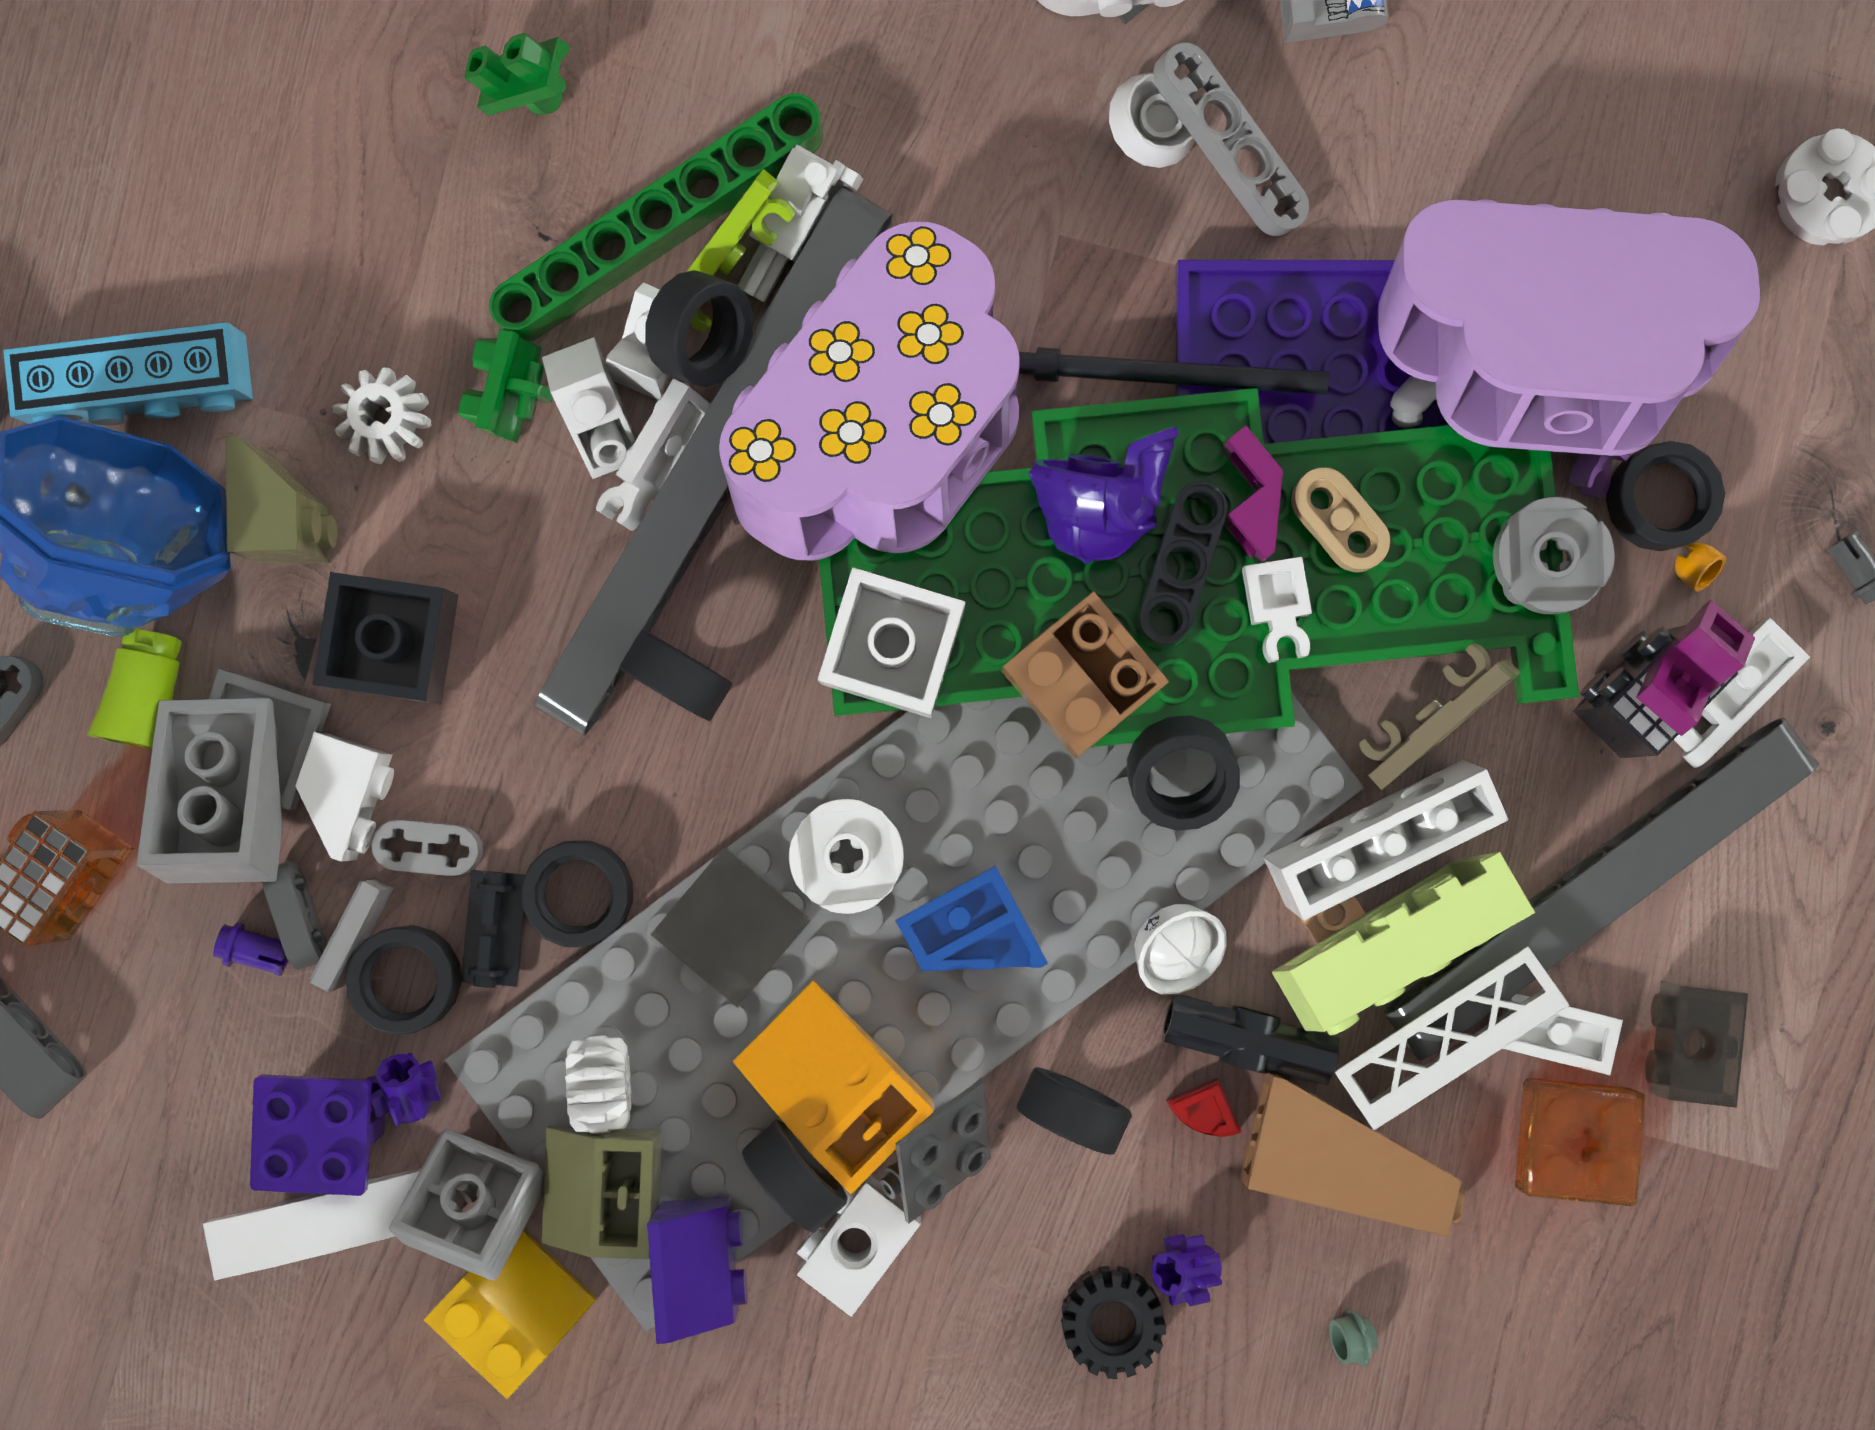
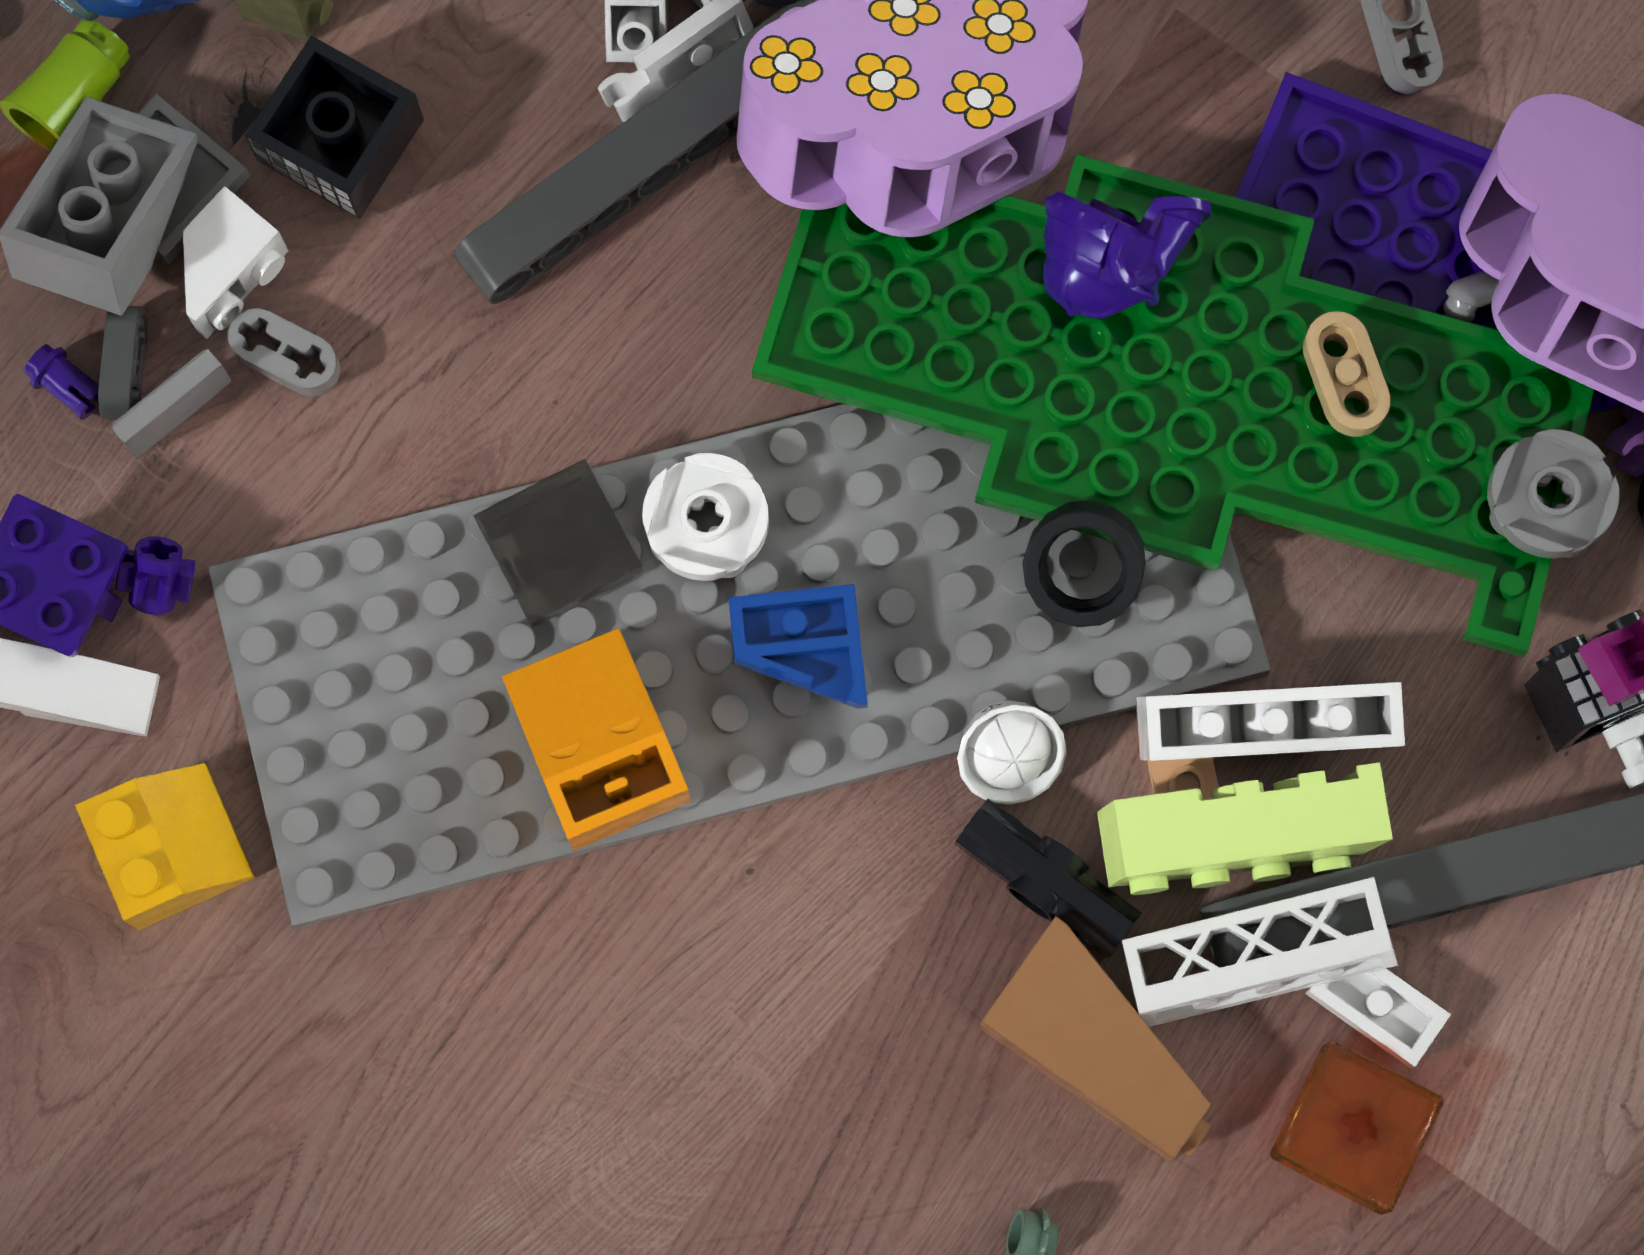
camera: 25 degrees right, 10 degrees down
black tyre [345,925,462,1035] -> none
light grey brick [389,1129,545,1281] -> none
black hinge [461,870,526,988] -> none
black tyre [522,841,633,947] -> none
olive slope [542,1126,662,1259] -> none
white gear [565,1035,632,1134] -> none
black tyre [619,630,732,721] -> none
dark purple slope [647,1196,748,1344] -> none
black tyre [742,1119,848,1233] -> none
white brick [796,1175,921,1317] -> none
white brick [818,567,965,718] -> none
dark grey hinge [879,1079,991,1223] -> none
medium nougat slope [1001,591,1169,759] -> none
black tyre [1017,1067,1132,1155] -> none
black bar [1019,347,1330,395] -> none
black tyre [1061,1266,1166,1379] -> none
black beam [1135,481,1227,649] -> none
dark purple gear [1152,1234,1222,1307] -> none
red tile [1166,1078,1242,1137] -> none
magenta slope [1221,426,1283,564] -> none
white plate [1242,557,1312,663] -> none
dark tan plate [1359,643,1521,790] -> none
clear smoke brick [1645,981,1748,1108] -> none

